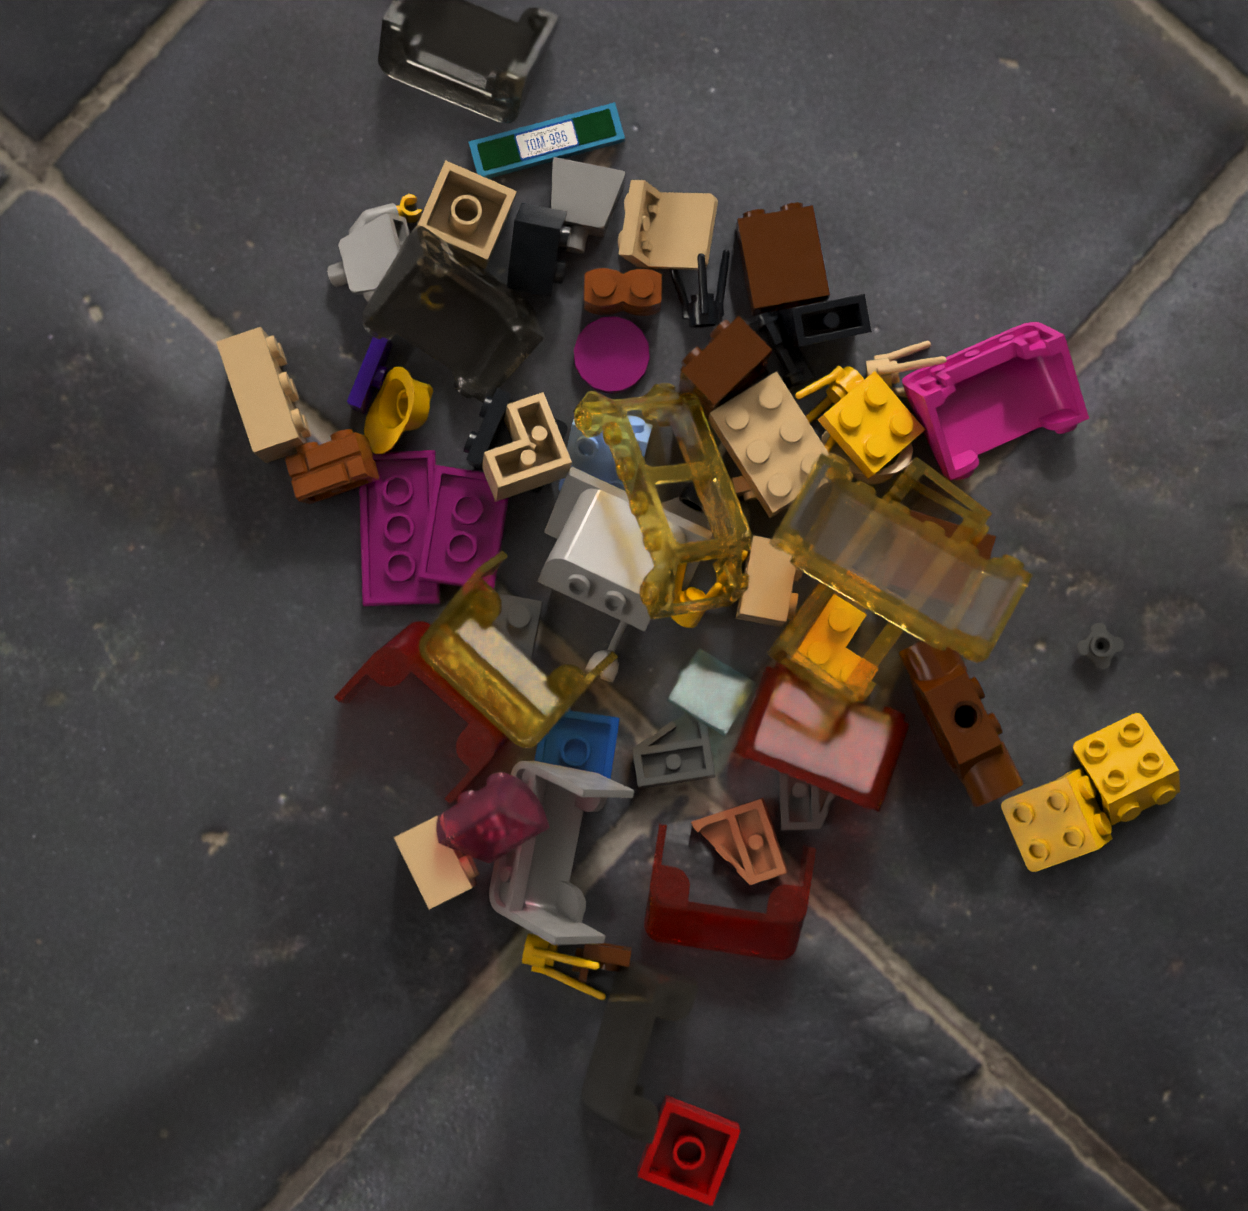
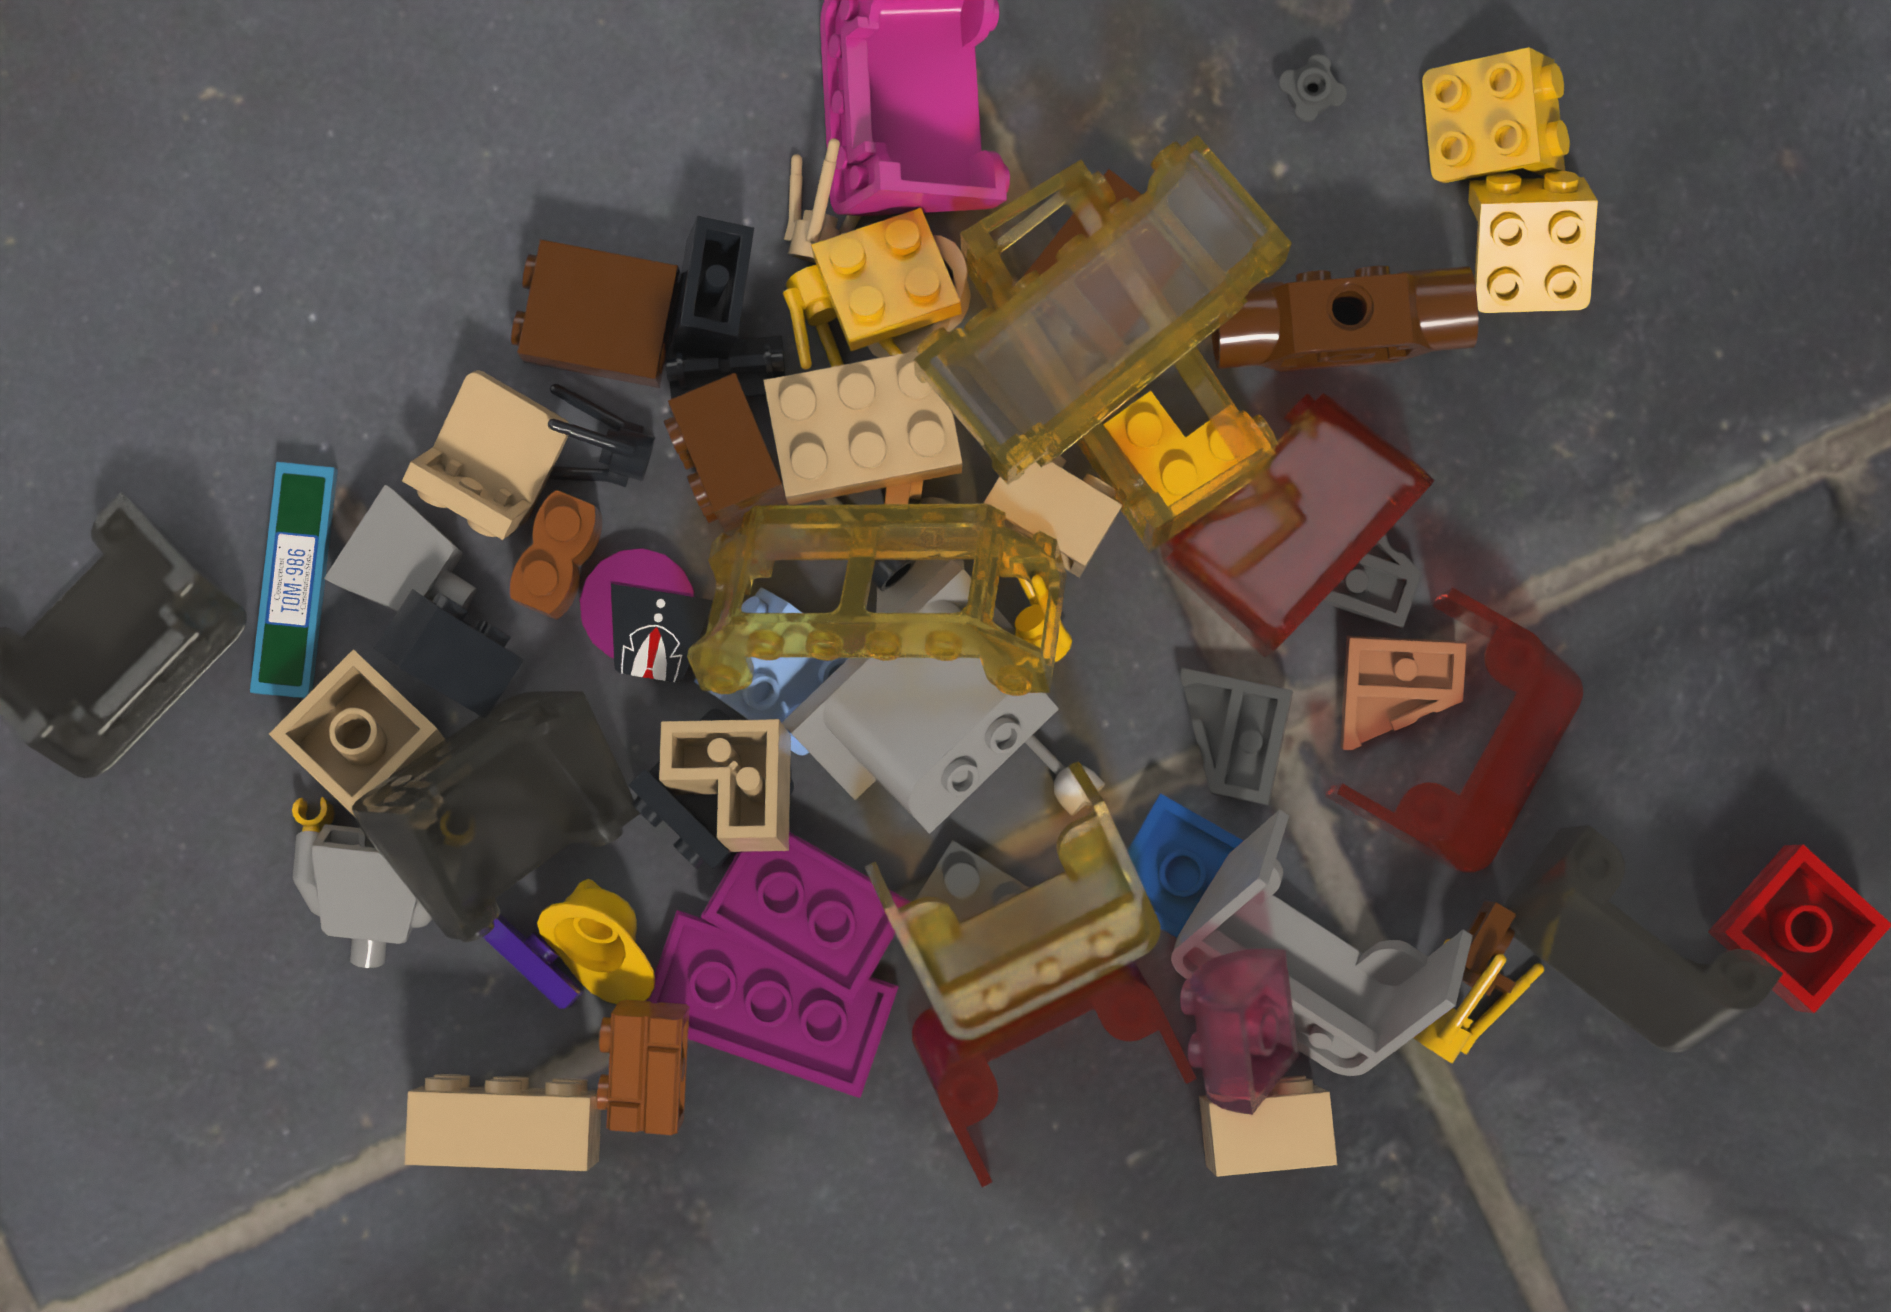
camera: 75 degrees left, 0 degrees up
clear light blue piece [667,648,756,736] -> none
none -> black sticker [611,584,714,682]

